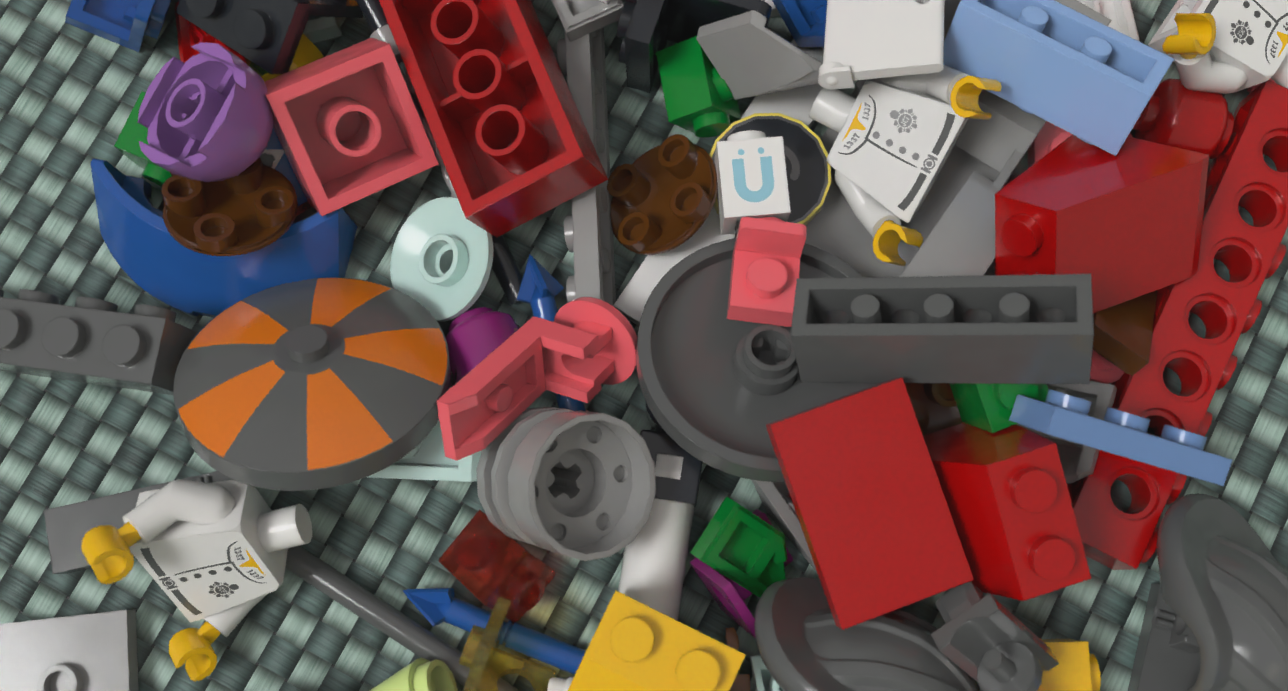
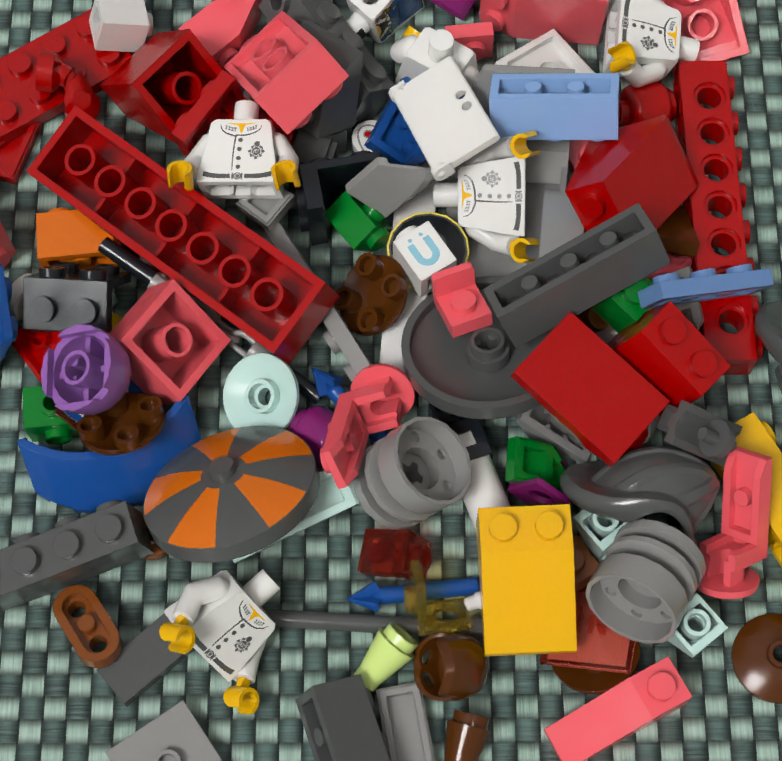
camera: 30 degrees left, 10 degrees down
none -> dark orange plate [53,585,122,668]

